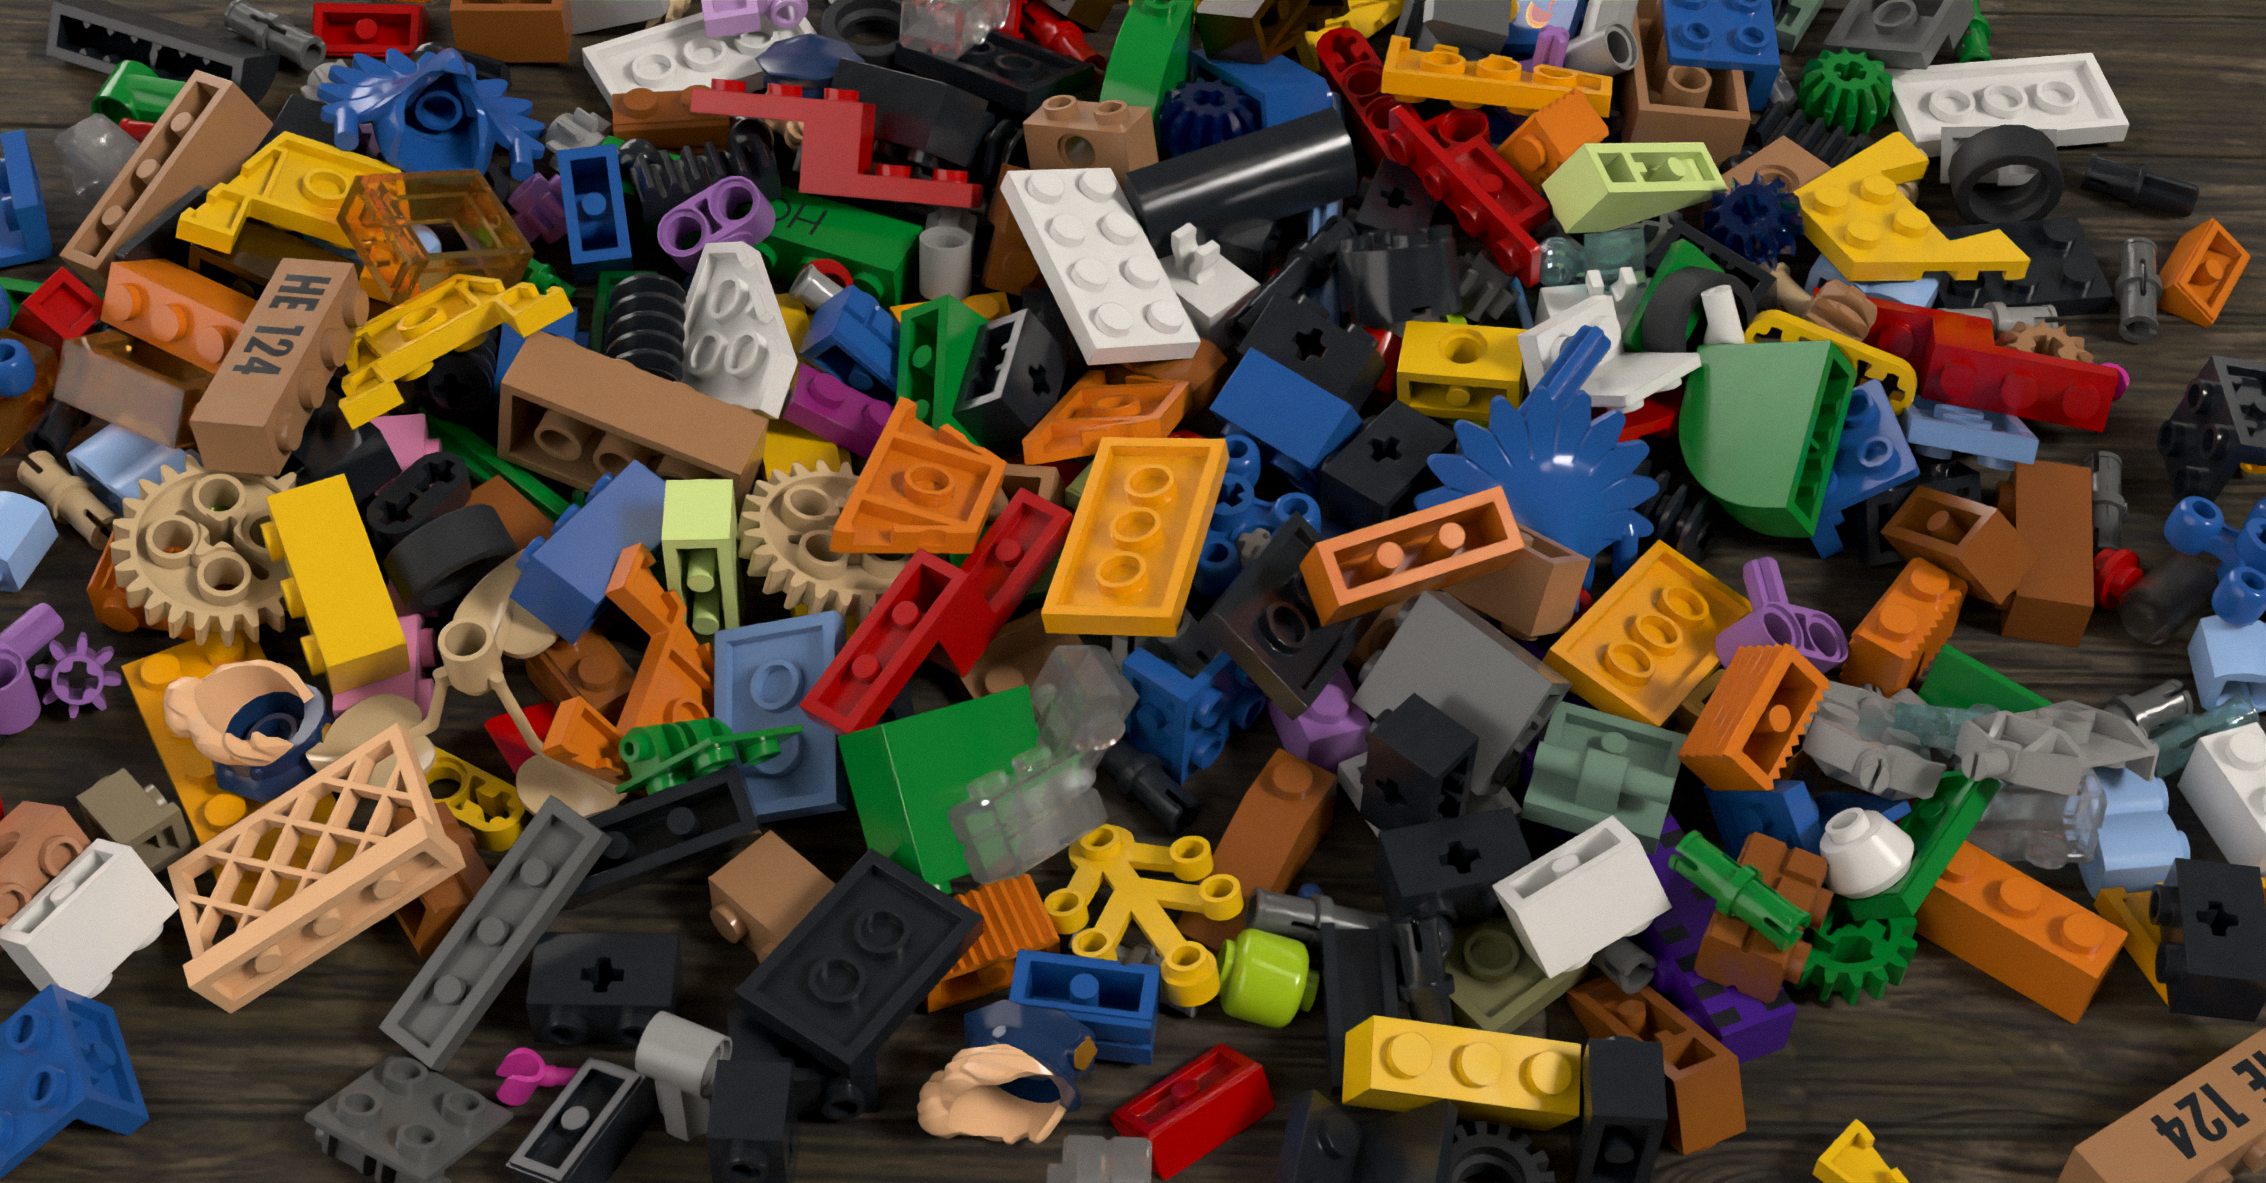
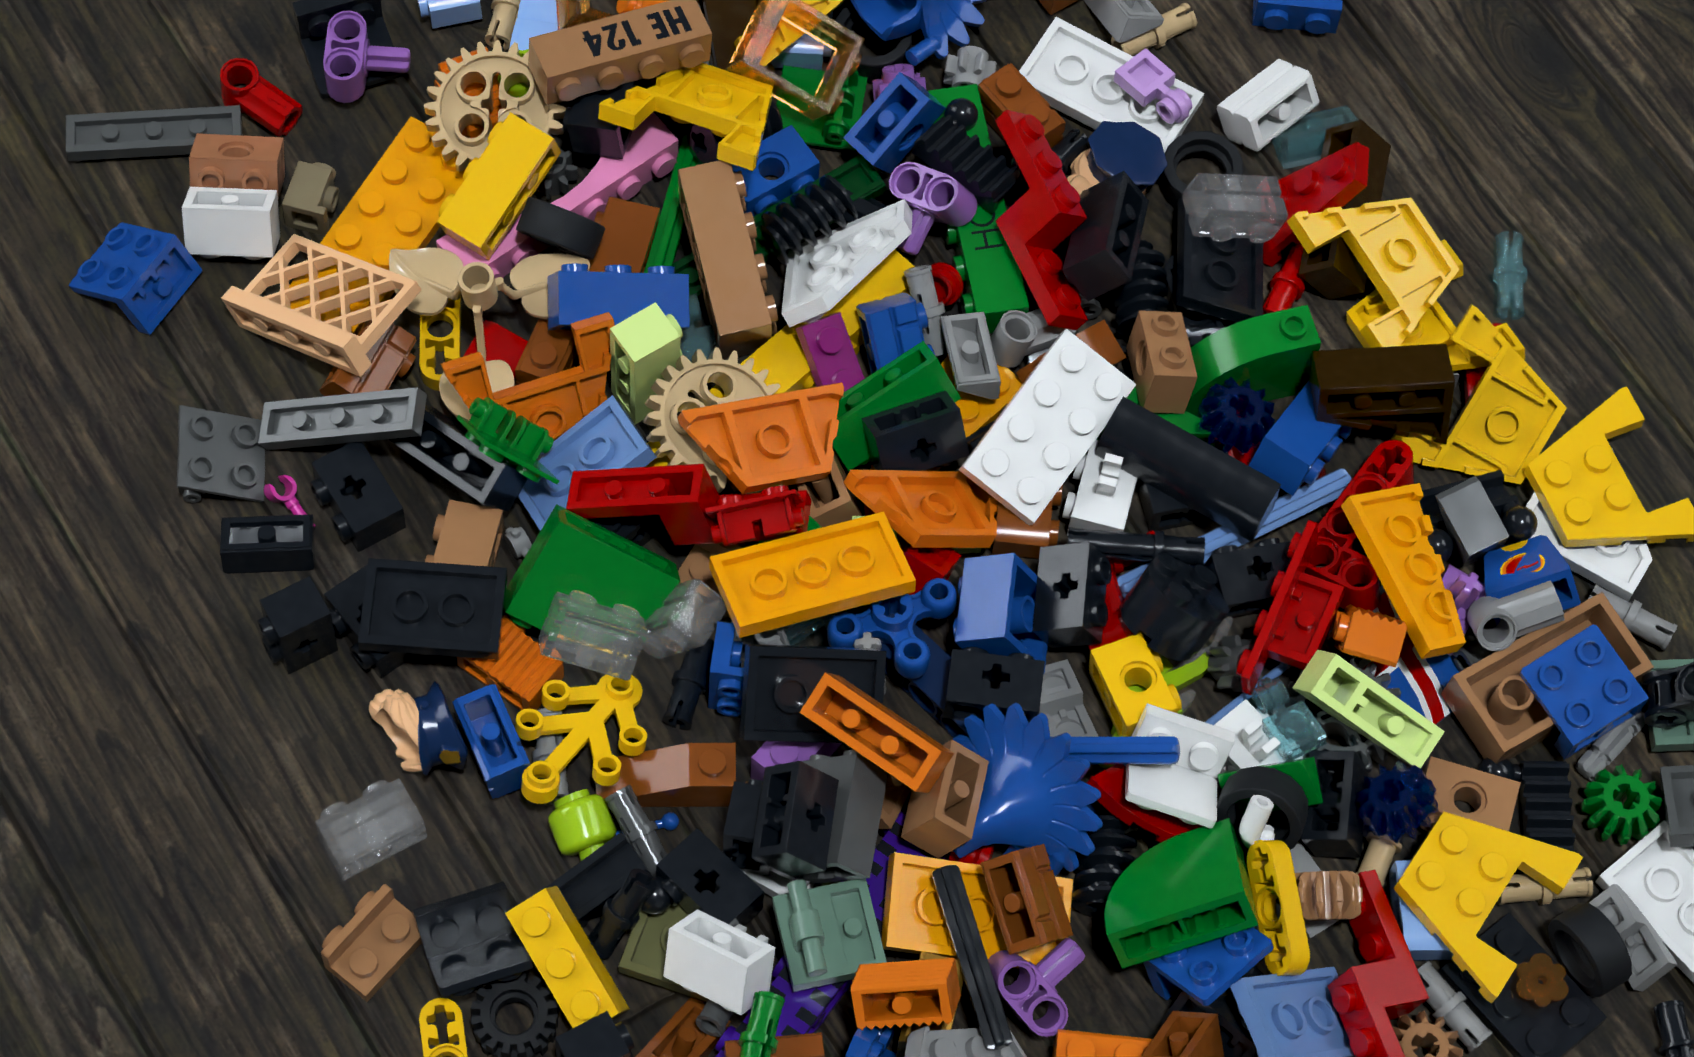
camera: 55 degrees right, 15 degrees up
medium lavender gear [34,632,121,718] -> none
piece [163,659,334,803] -> none
black beam [366,452,472,554] -> none
light grey piece [635,1011,732,1142] -> none
red slope [1110,1043,1275,1180] -> none
none -> light grey piece [504,527,532,559]
none -> red hinge [705,485,805,547]
none -> black brick [751,761,839,876]
none -> black axle [932,865,1013,1050]
none -> light grey slope [940,312,1001,399]
none -> dark orange brick [980,844,1073,955]
none -> clear orange plant [1516,953,1569,1007]

